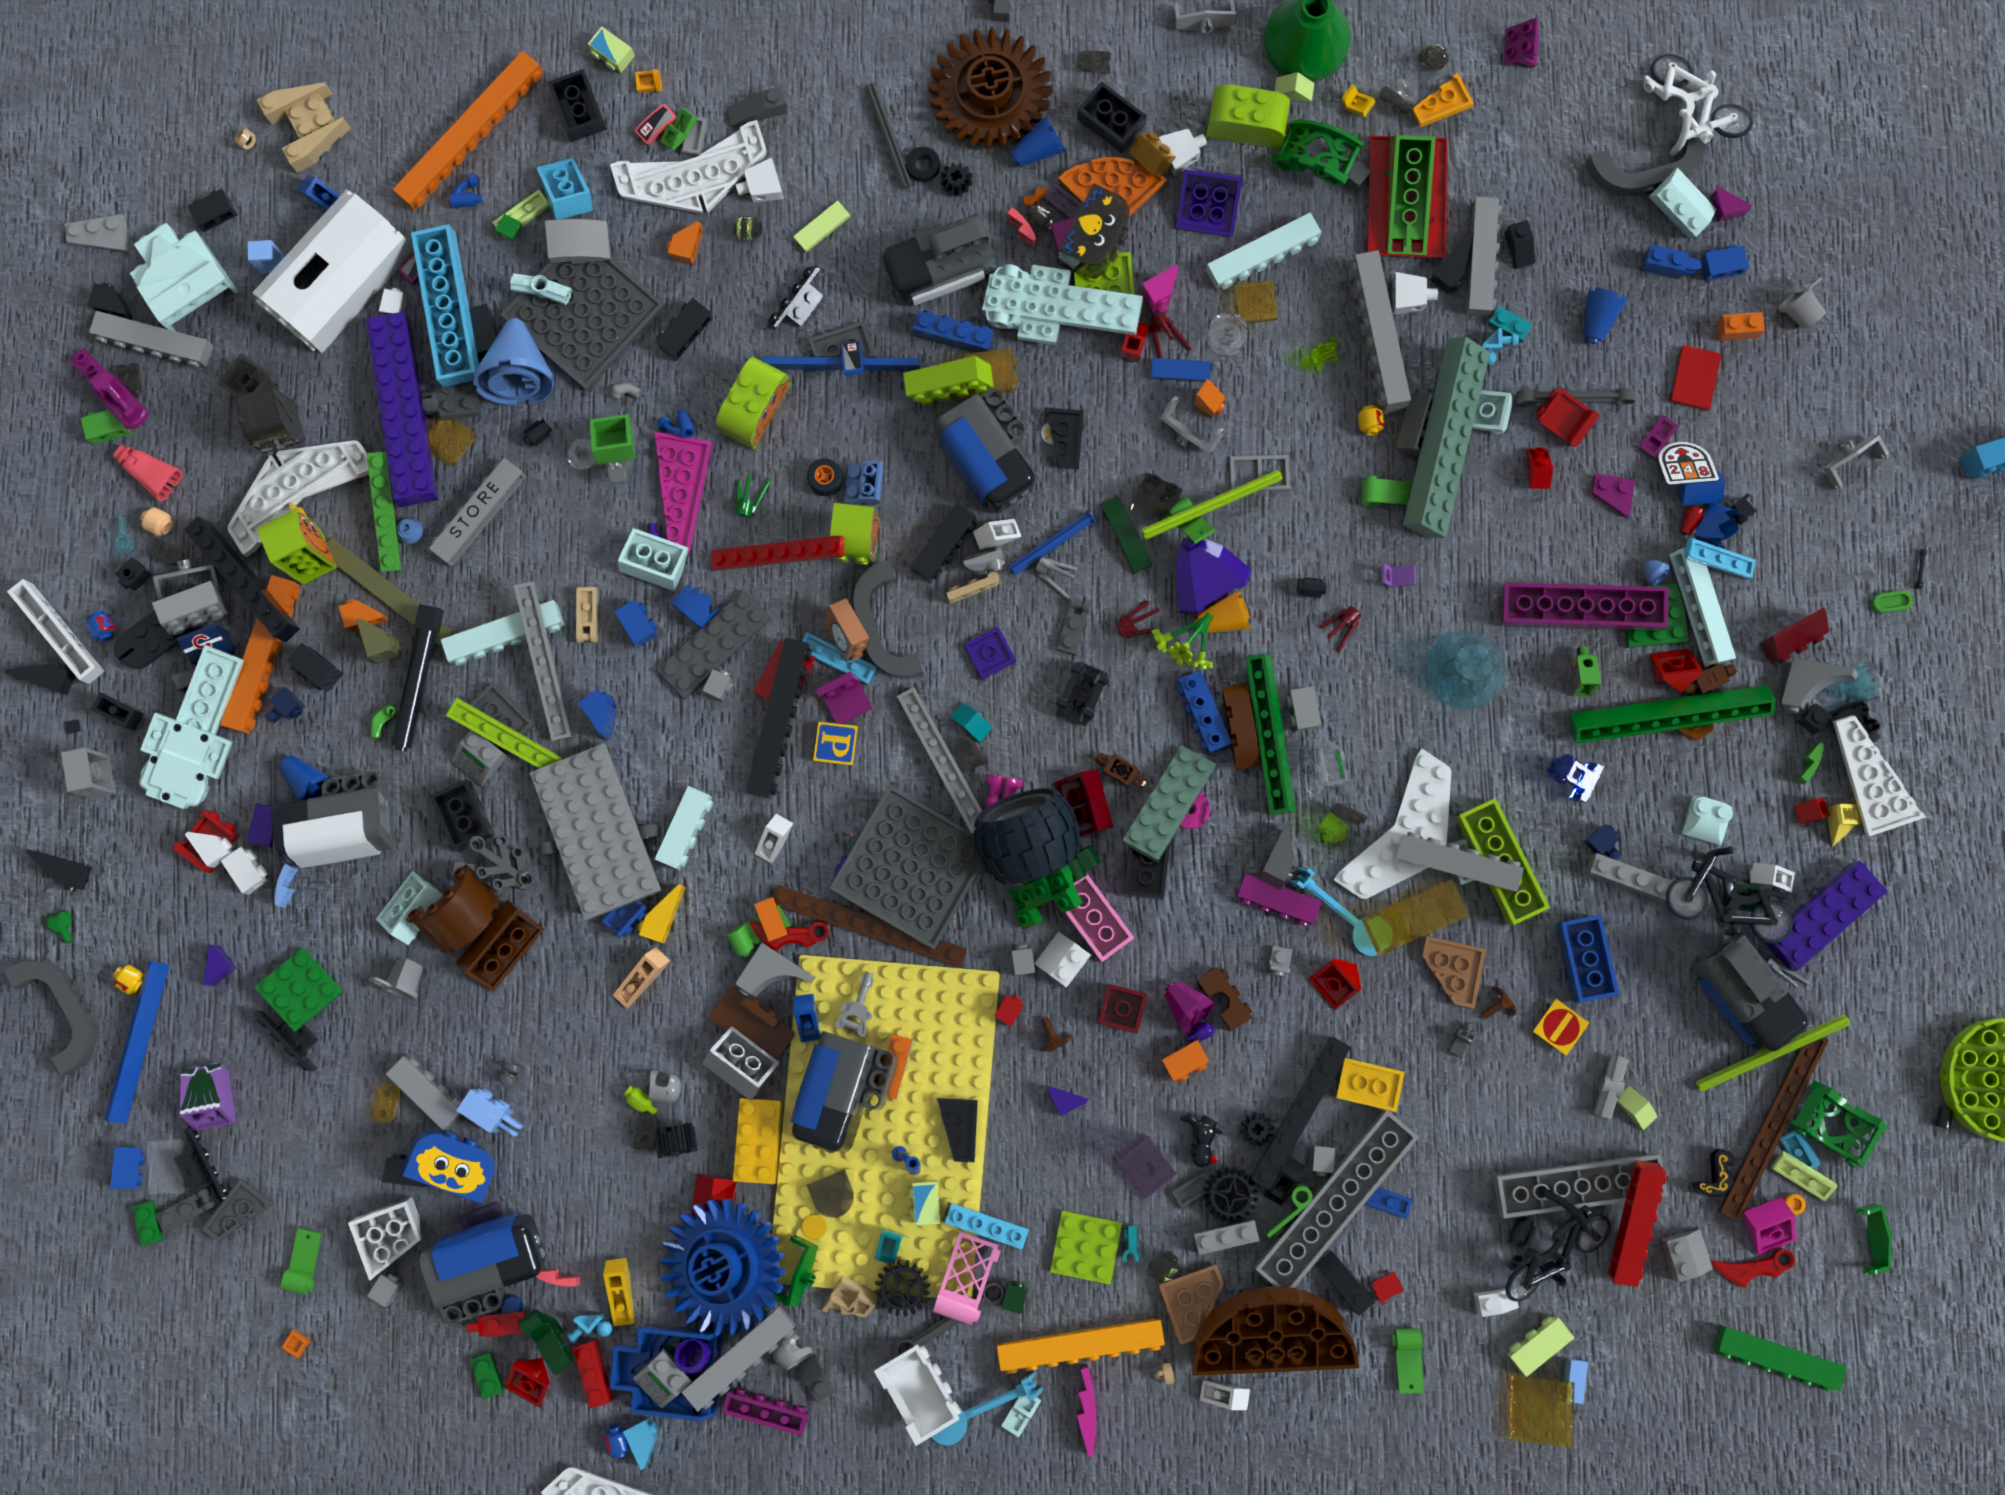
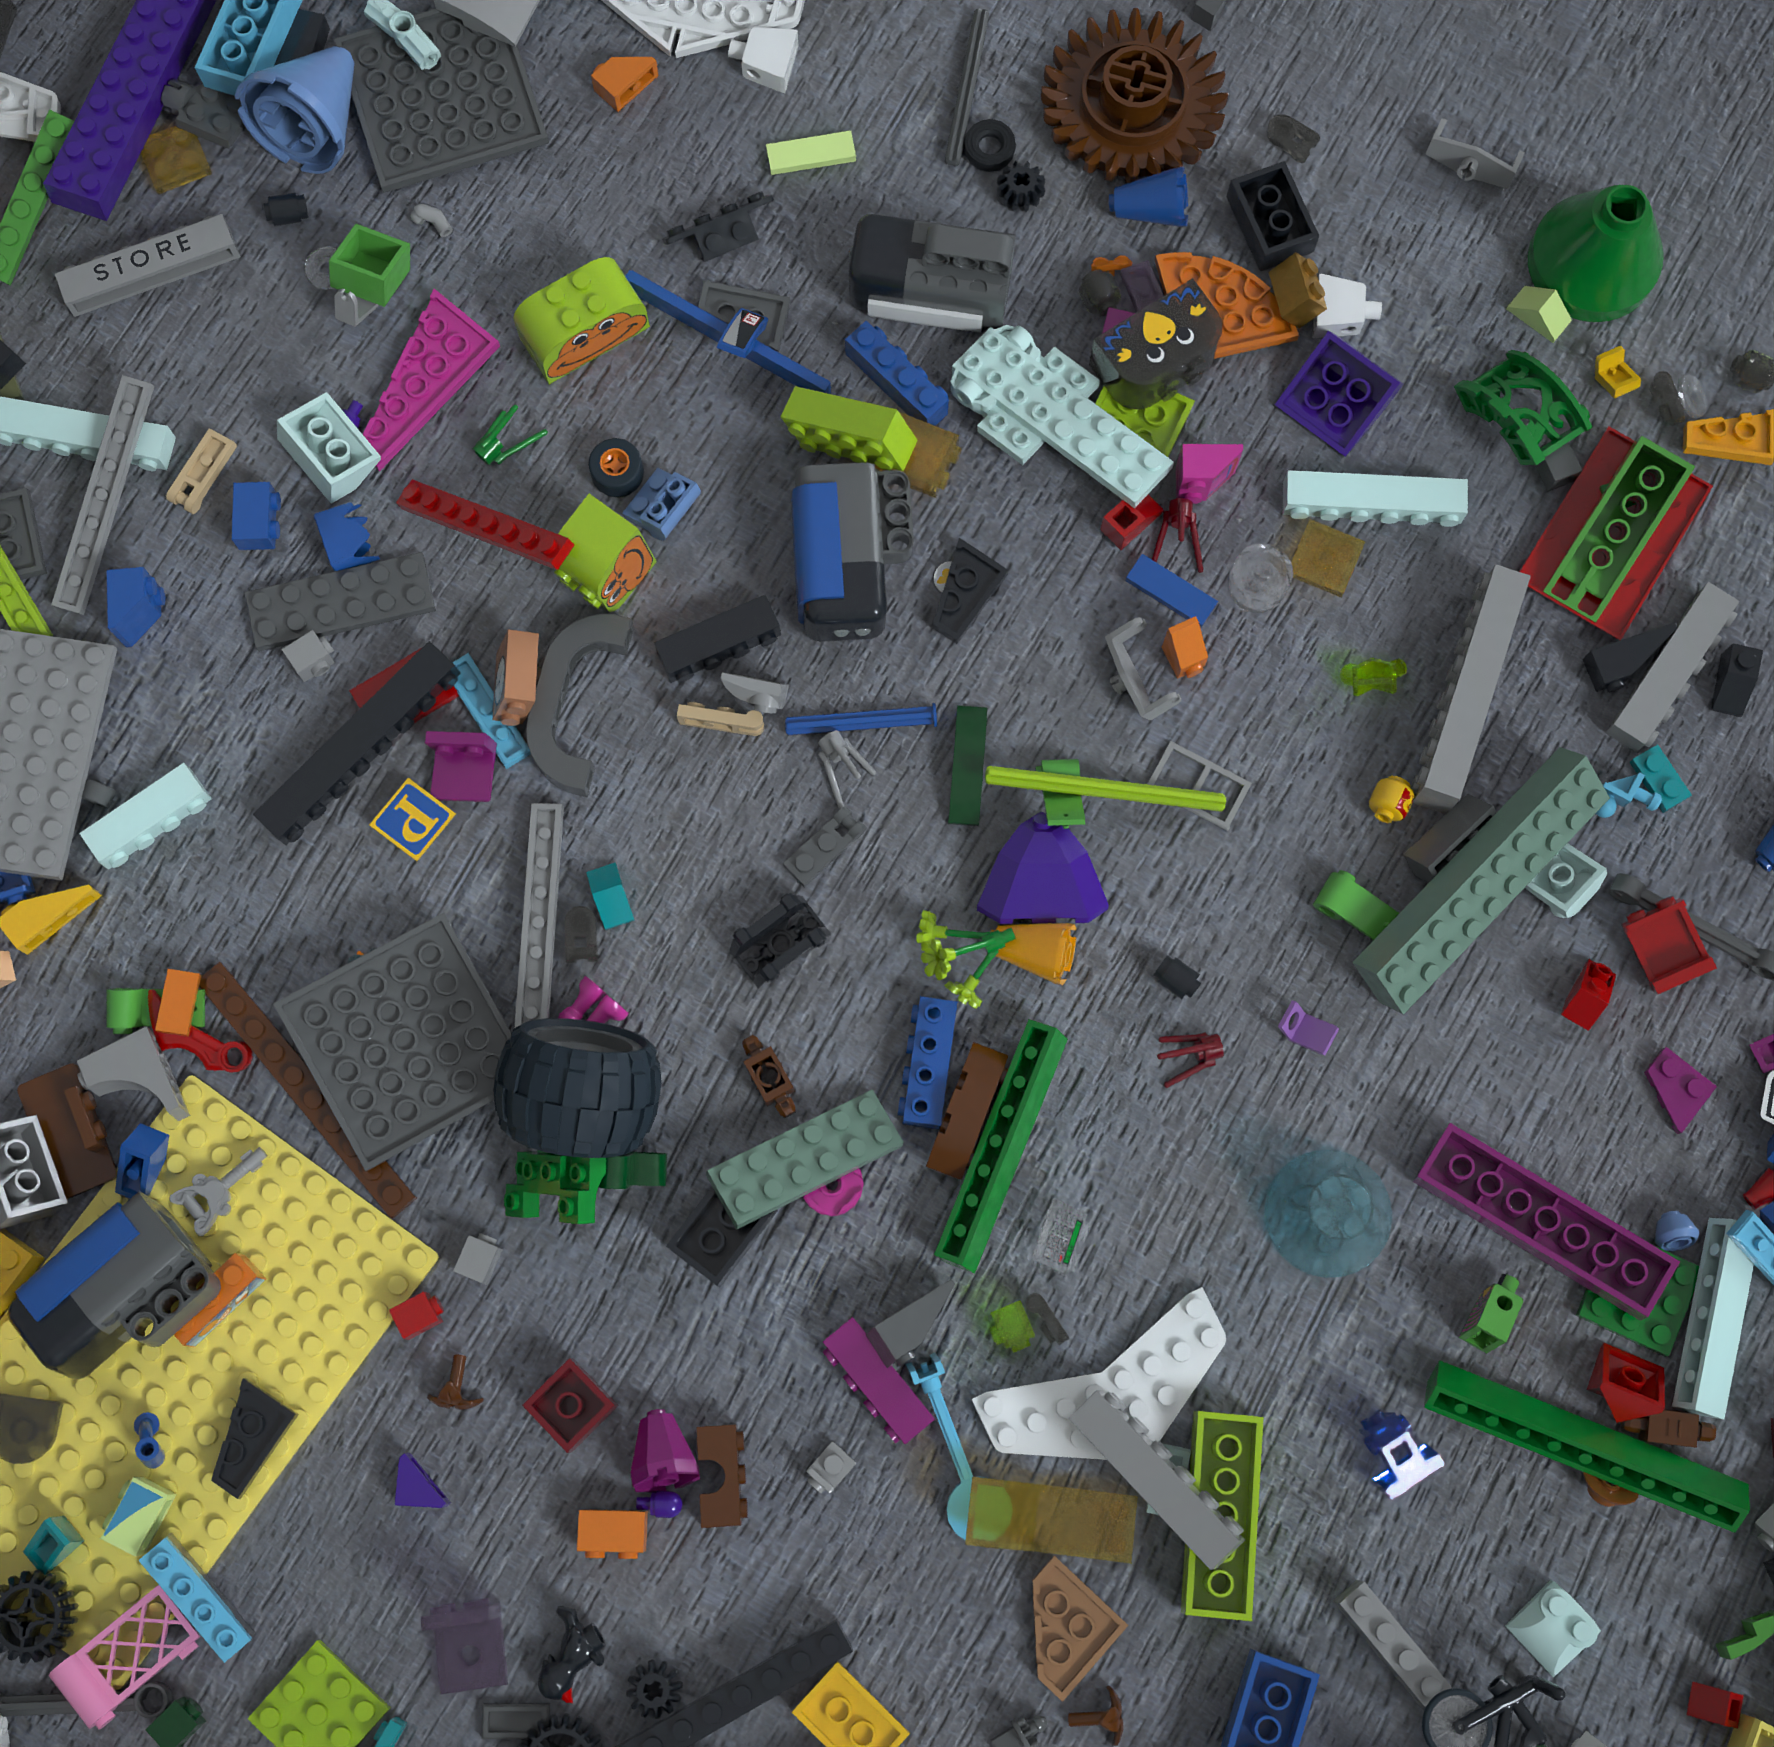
camera: 25 degrees right, 5 degrees down
medium blue cone [397,518,423,544] -> none
black brick [655,298,713,361] -> none
blue plant [657,409,695,438] -> none
clear smoke head [733,216,762,242] -> none
white slope [755,814,793,864] -> none
dark purple tile [963,627,1017,680] -> none
white slope [973,519,1022,550] -> none
coral slope [1007,207,1036,248] -> none
white slope [1034,932,1091,988] -> none
dark red slope [1054,769,1114,837] -> none
bright pink brick [1065,874,1134,962] -> none
dark red plant [1116,601,1160,638] -> none
clear smoke slope [1129,473,1183,517] -> none
lime brick [1206,84,1290,149] -> none
light grey brick [1286,686,1322,732] -> none
red slope [1308,958,1361,1010] -> none
white torso [1392,272,1438,315] -> none
dark blue brick [1583,824,1622,860] -> none

